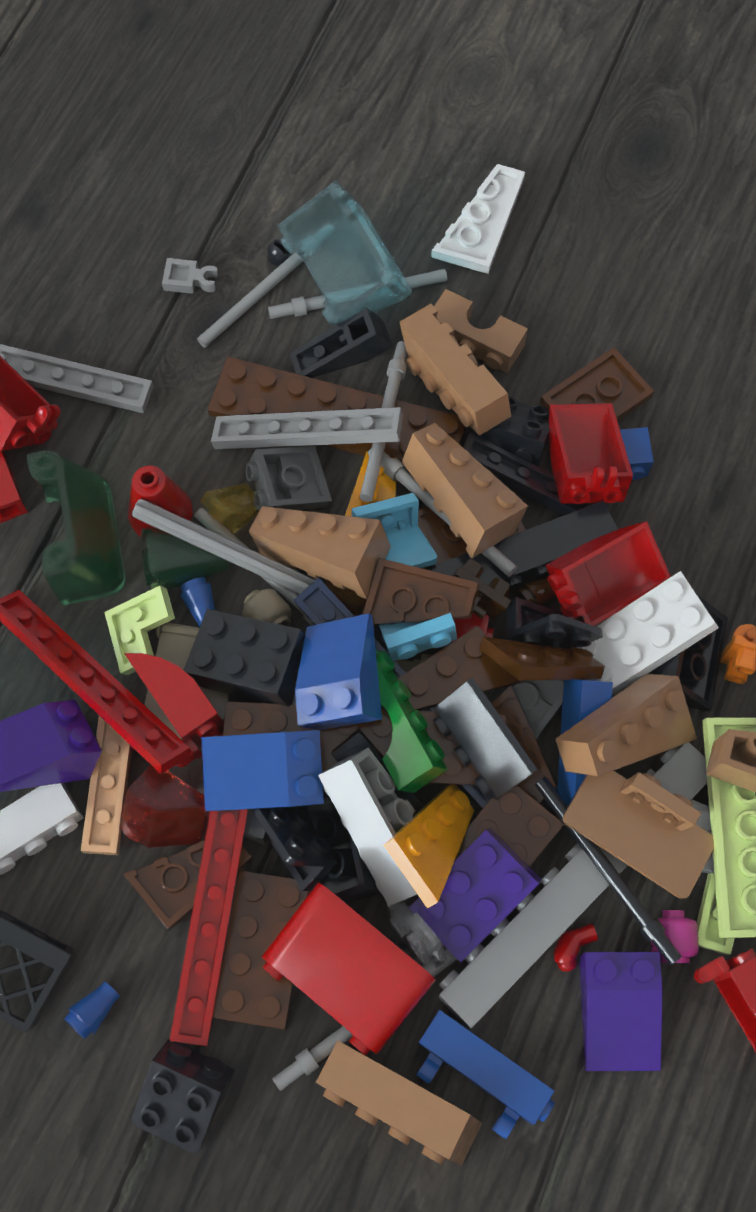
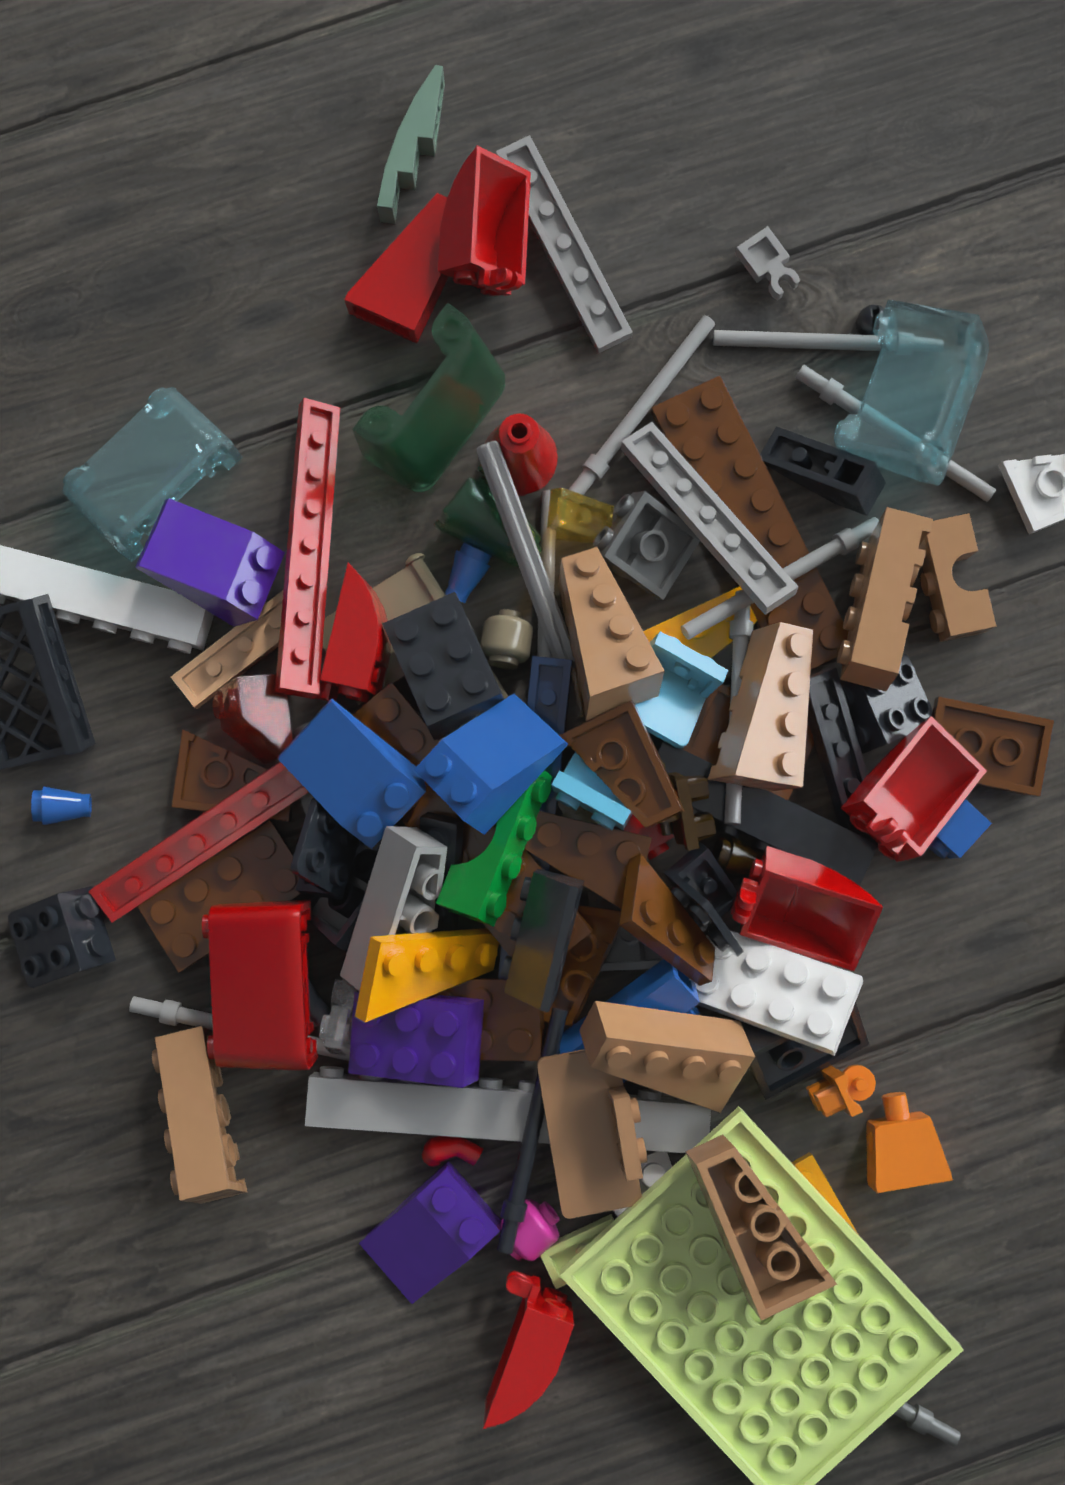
camera: 45 degrees right, 15 degrees up
yellowish green plate [104,586,175,675] -> none
blue brick [416,1010,555,1139] -> none
none -> light grey bar [567,315,715,502]

